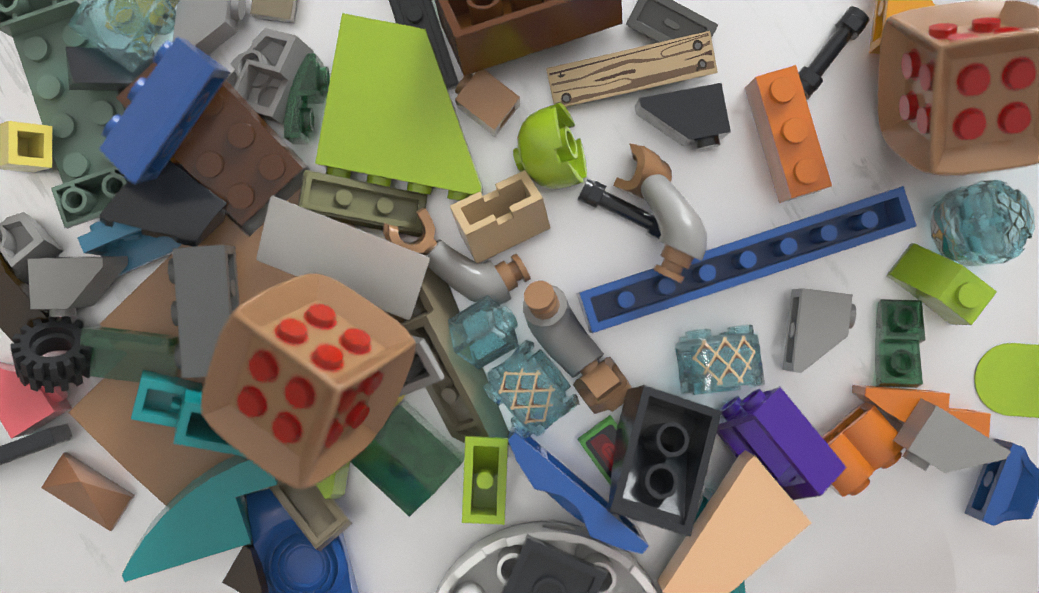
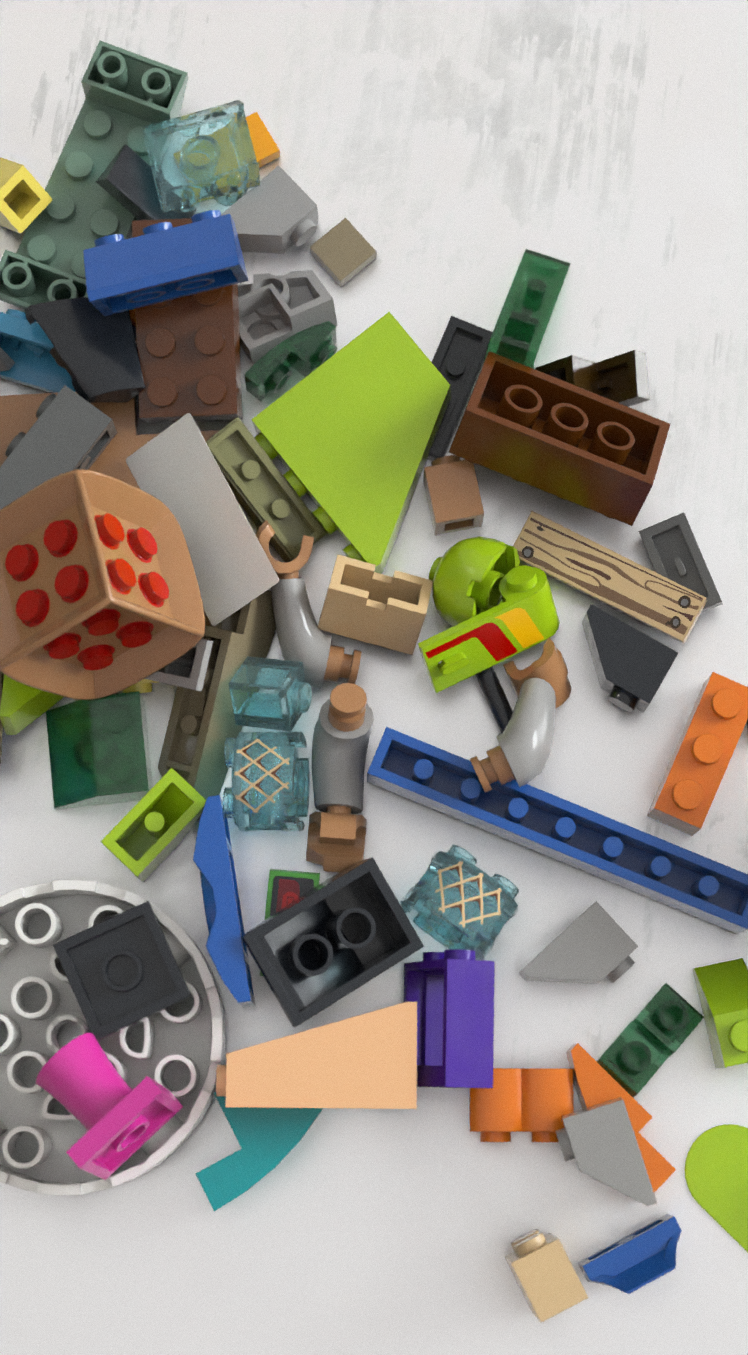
camera: 40 degrees right, 10 degrees down
none -> lime door [418,565,560,693]
none -> tan brick [504,1229,588,1323]

